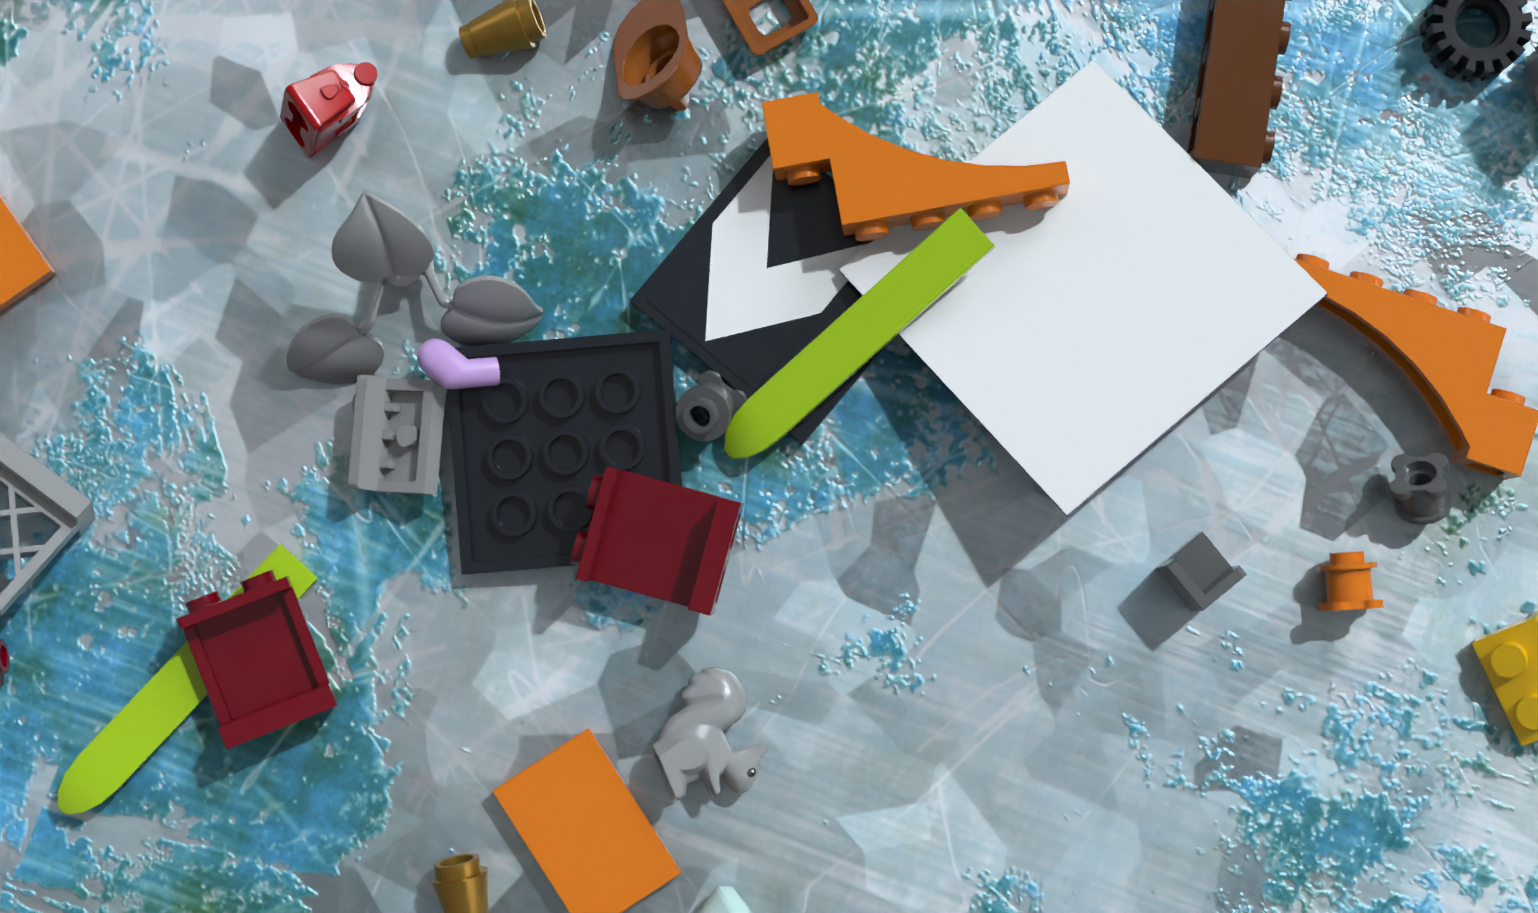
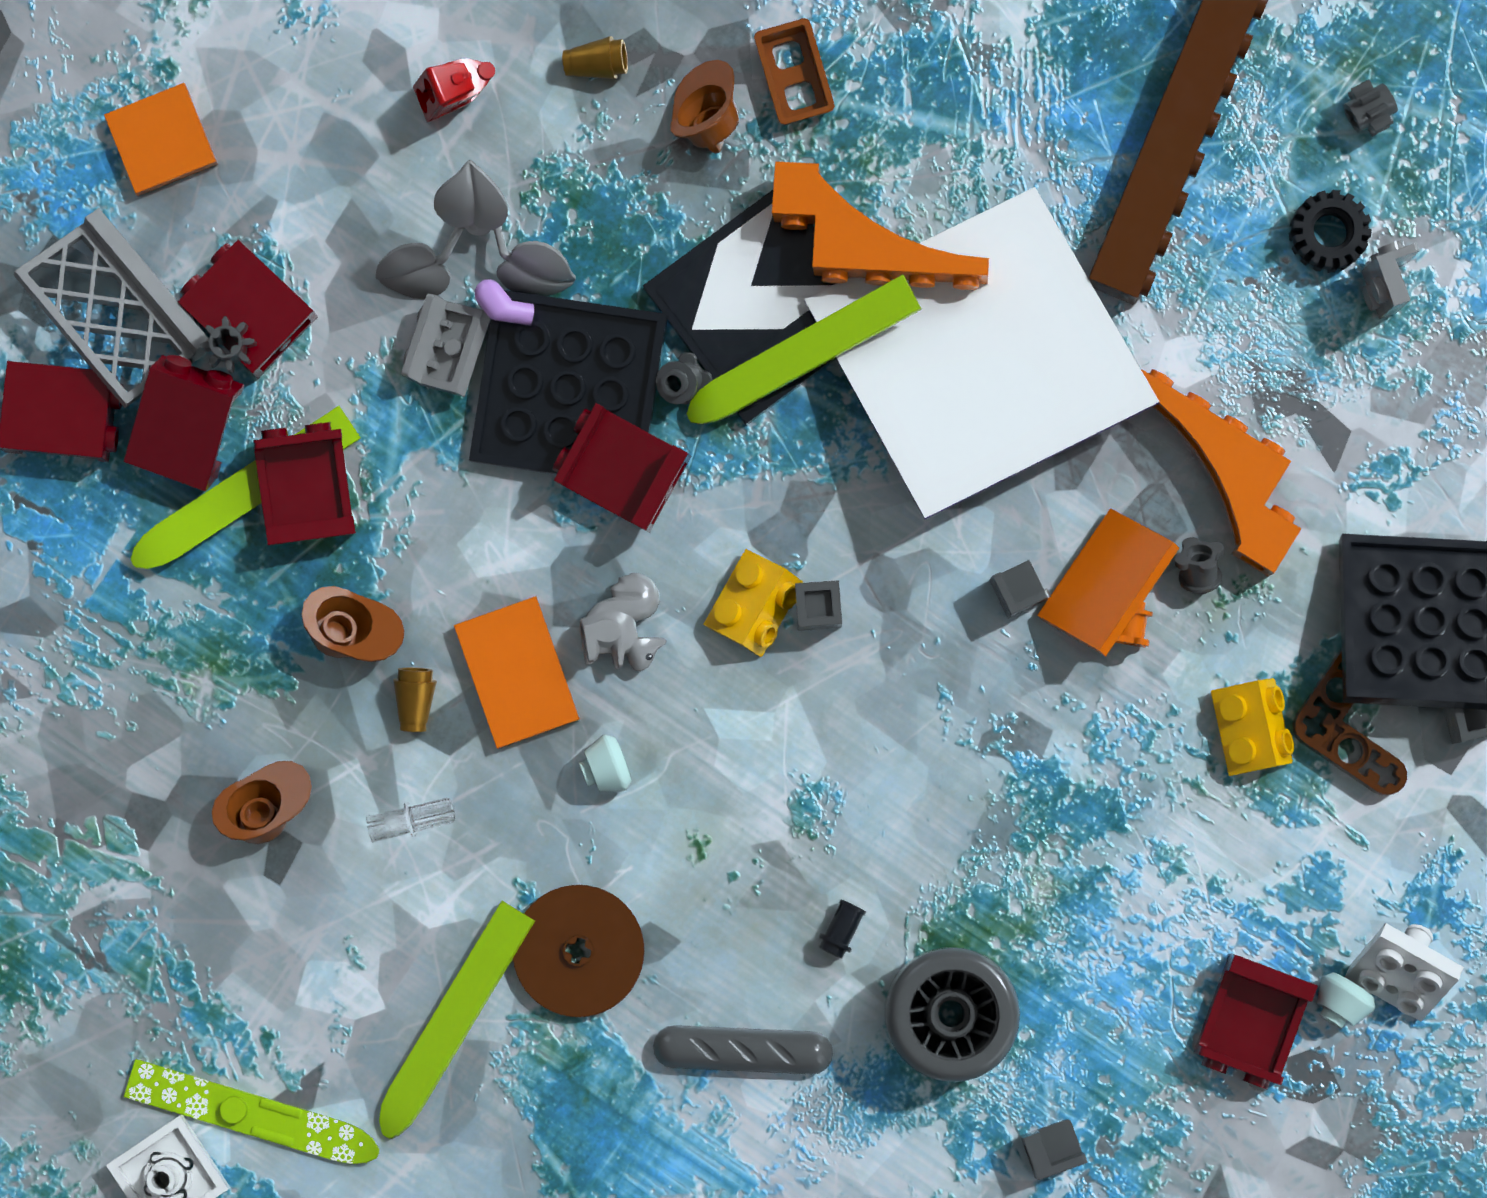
camera: 15 degrees right, 0 degrees up
none -> dark red panel [124,355,244,492]
none -> dark red panel [178,240,318,379]
none -> dark grey gear [200,316,257,373]
none -> dark orange piece [301,586,405,662]
none -> yellow bracket [703,549,803,657]
none -> dark grey panel [795,580,842,631]
none -> orange tile [1037,508,1179,657]

